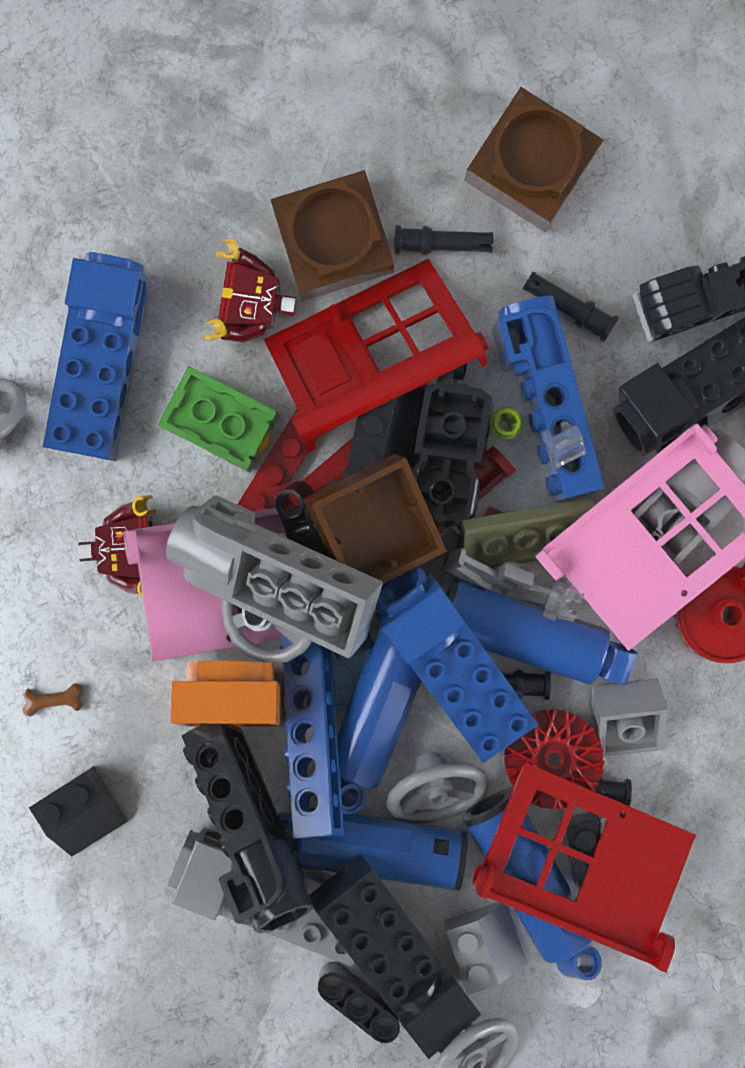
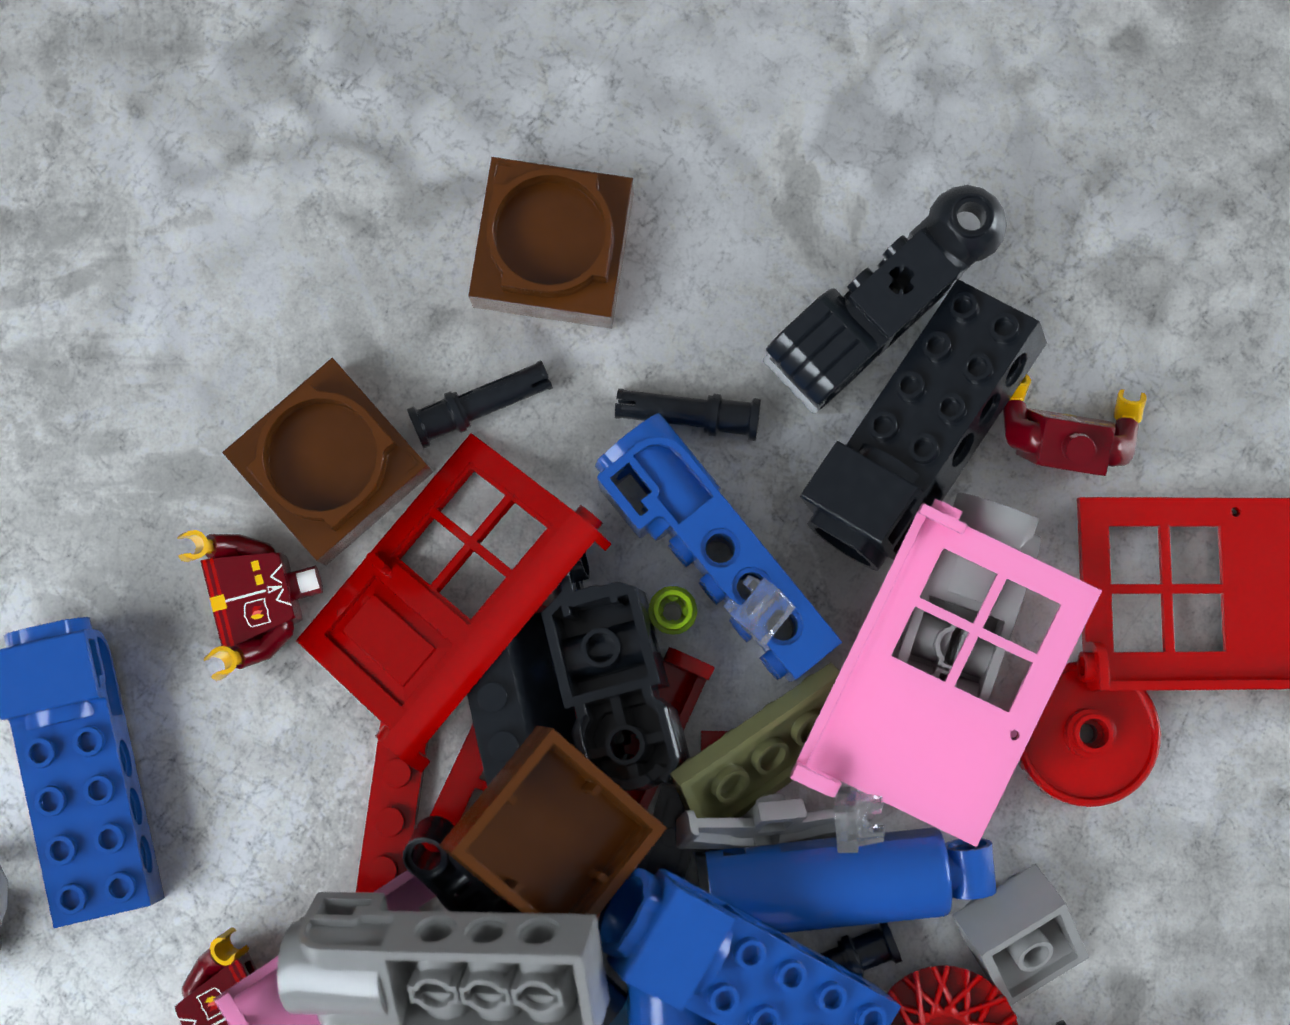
camera: 30 degrees left, 5 degrees down
bright green piece [158,366,280,473] -> none

